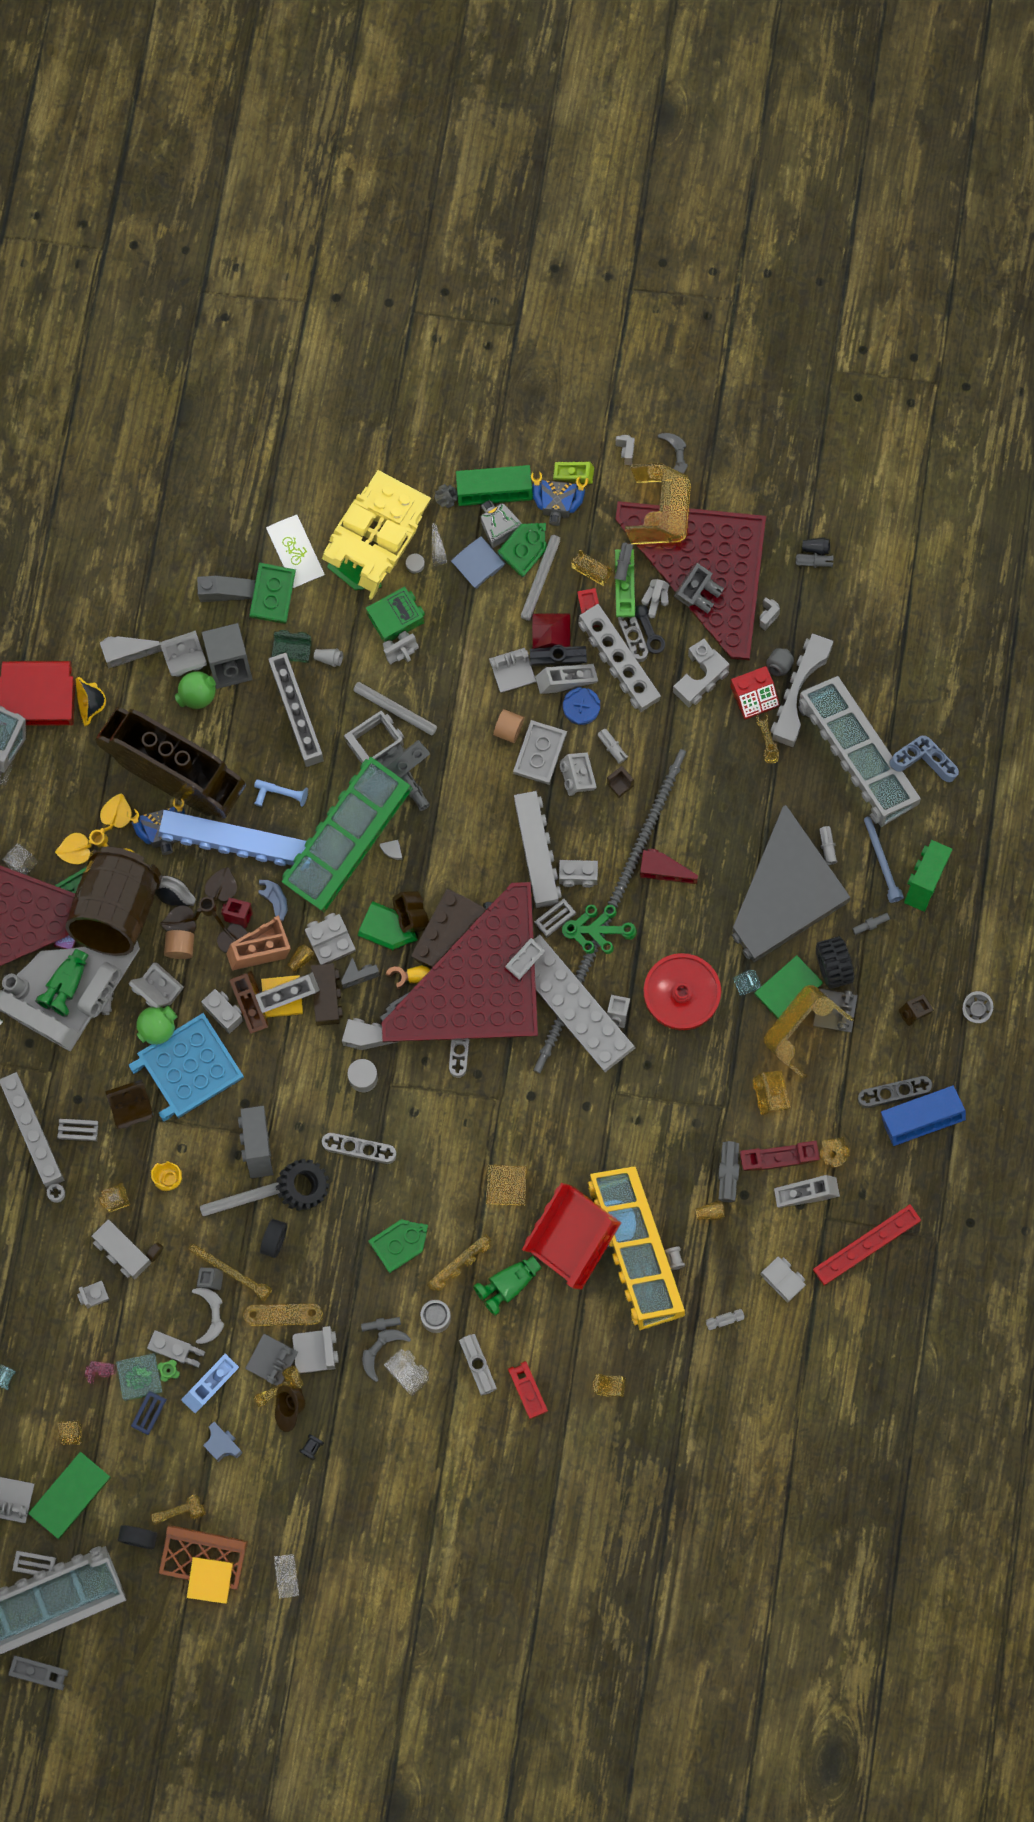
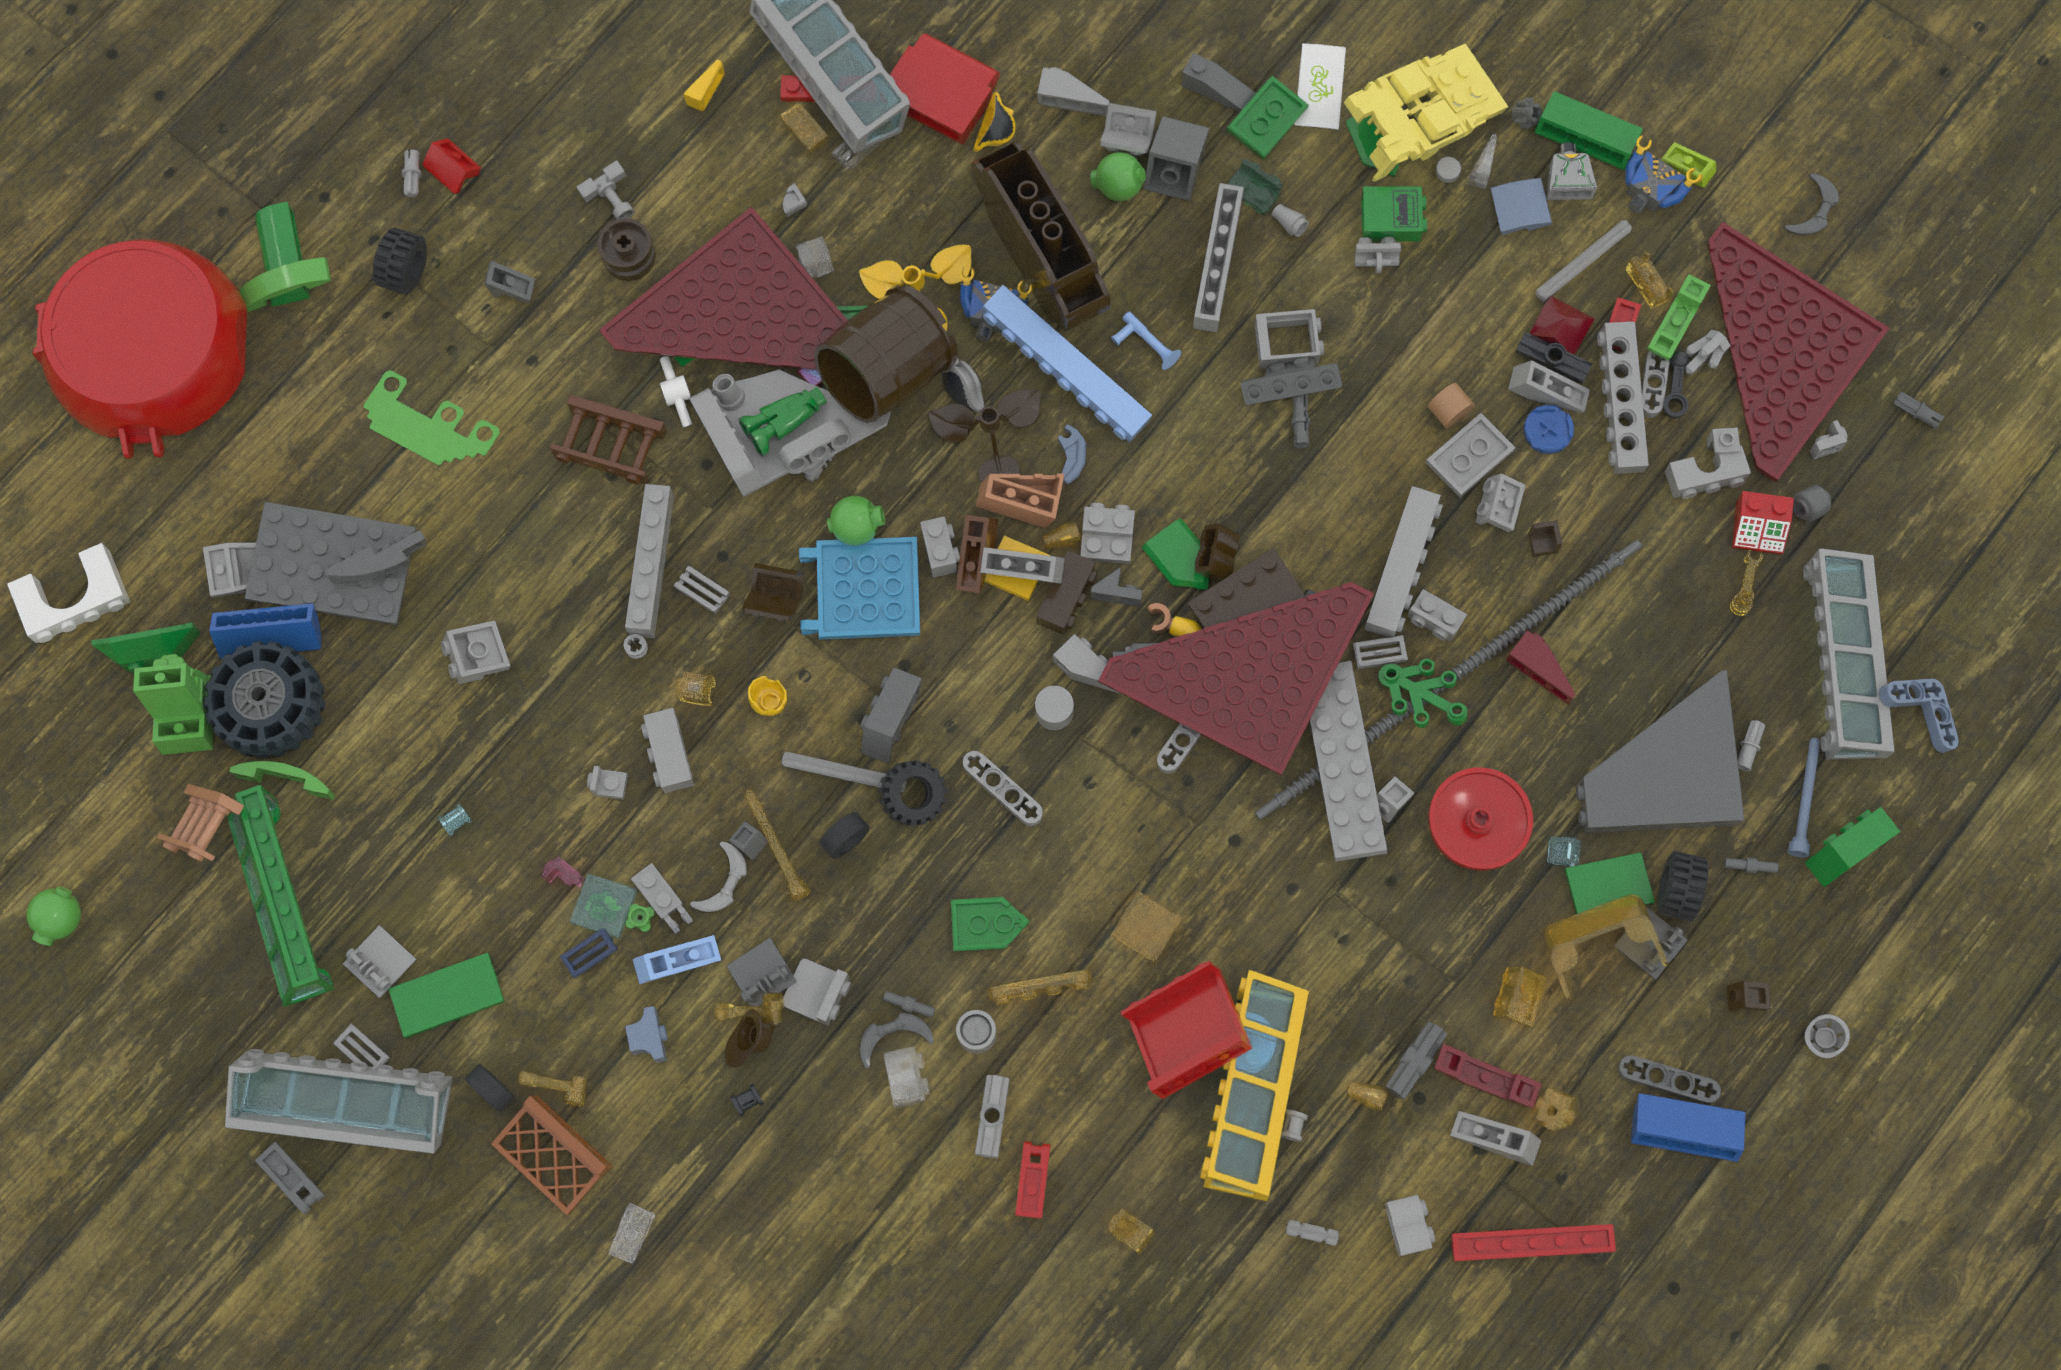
camera: 30 degrees right, 0 degrees up
clear yellow brick [58,1421,81,1445] -> none
light grey bracket [129,962,184,1008] -> none
dark brown tile [146,1242,164,1262] -> none
medium nougat piece [164,930,194,959] -> none
yellow tile [187,1557,233,1604] -> none
dark red brick [221,897,253,929] -> none
clear yellow plate [243,1304,323,1326] -> none
window [282,757,413,913] -> none
light grey axle [354,682,437,735] -> none
light grey tile [380,840,402,860] -> none
green piece [473,1256,542,1316] -> none
light grey hinge [489,648,536,693] -> none
green tile [497,523,547,577] -> none
light grey plate [505,938,545,980] -> none
light grey axle [597,729,628,764] -> none
dark grey axle [614,543,633,581] -> none
light grey bracket [616,435,635,466] -> none
clear yellow windscreen [625,463,691,544] -> none
dark grey brick [673,563,724,614] -> none
light grey arch [770,633,833,747] -> none
black cone [802,537,830,555] -> none

